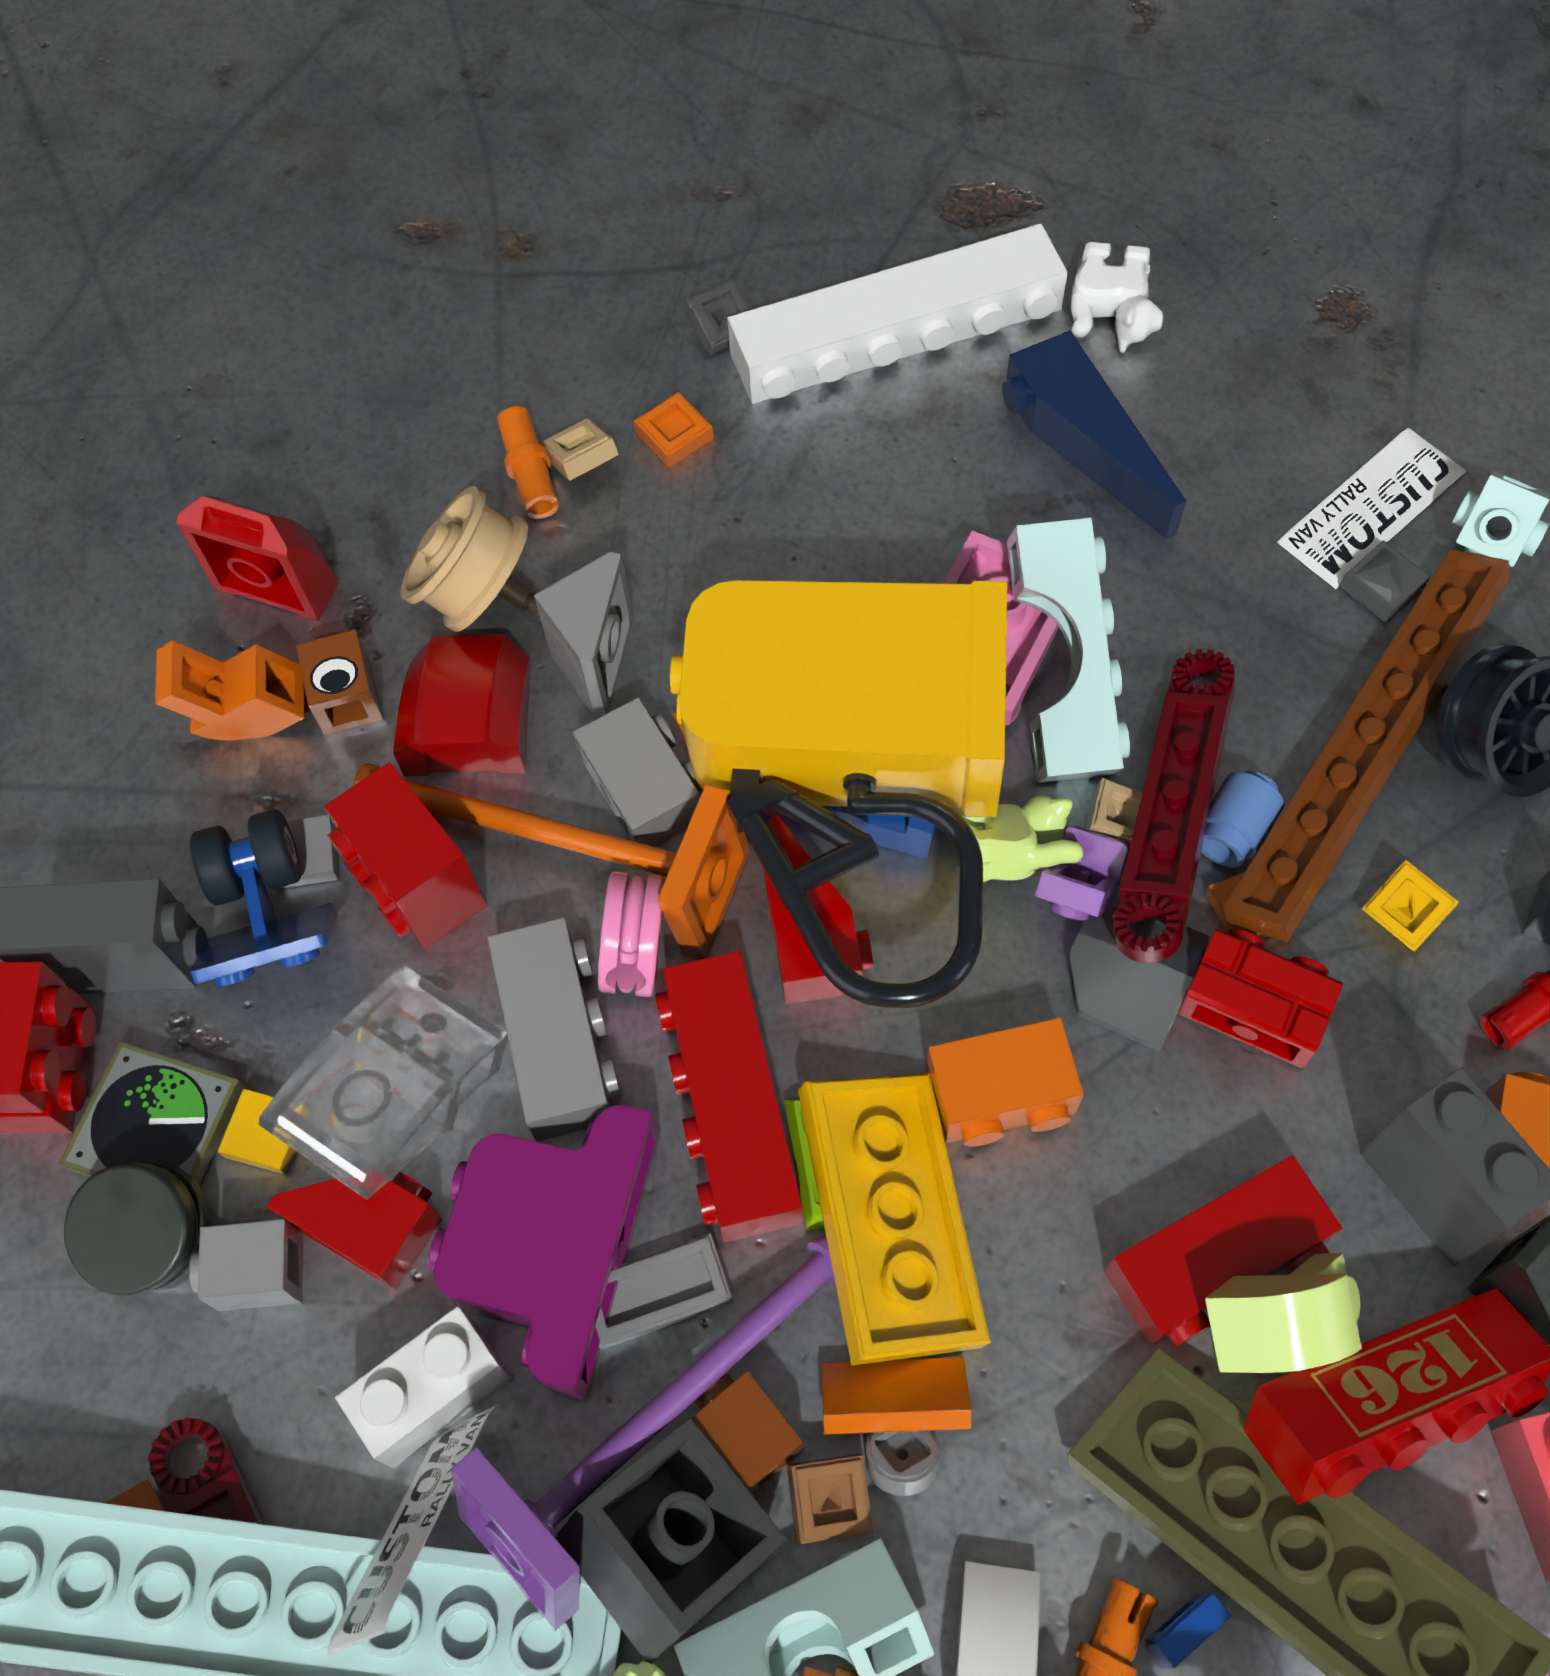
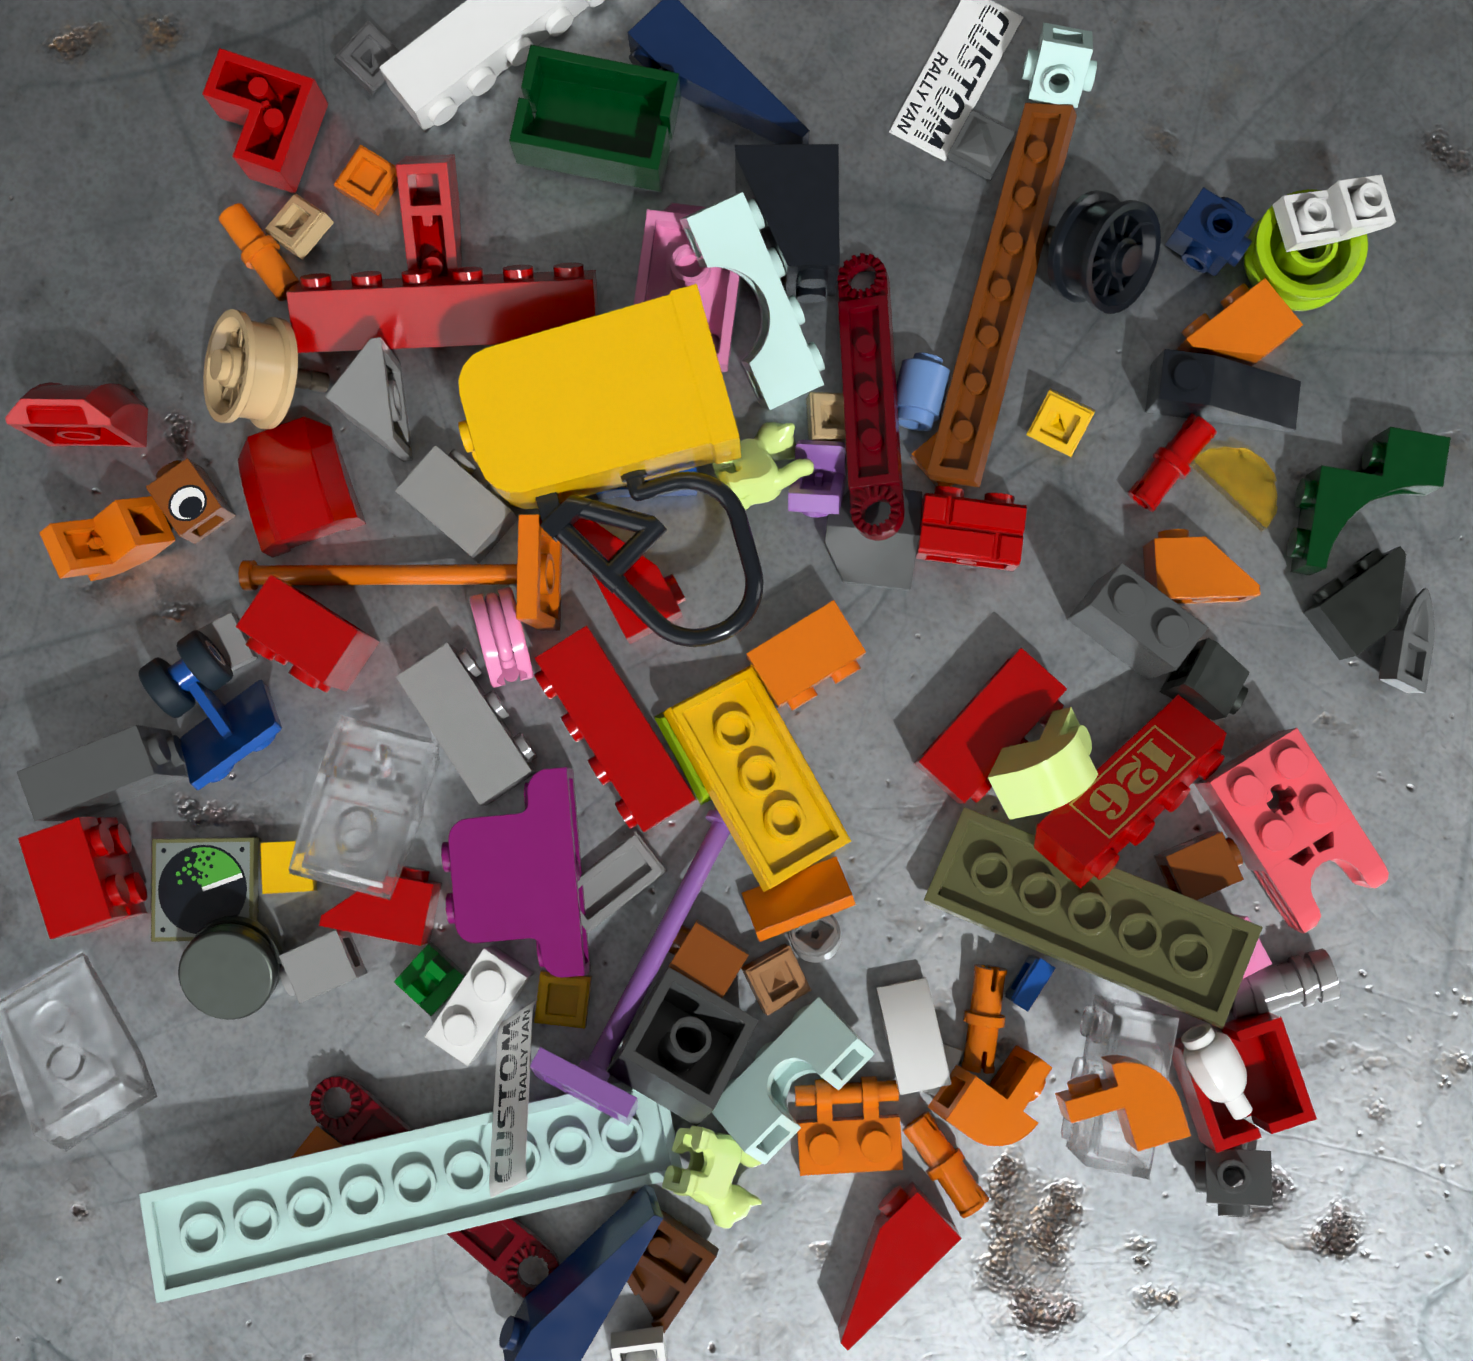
camera: 20 degrees left, 20 degrees up
none -> red brick [202,48,329,194]
none -> red brick [286,262,599,353]
none -> green tile [394,942,466,1016]
none -> red slope [396,154,462,277]
none -> dark green piece [509,44,681,192]
none -> yellow tile [534,970,592,1029]
none -> black slope [735,144,840,303]
none -> dark orange brick [1154,831,1244,900]

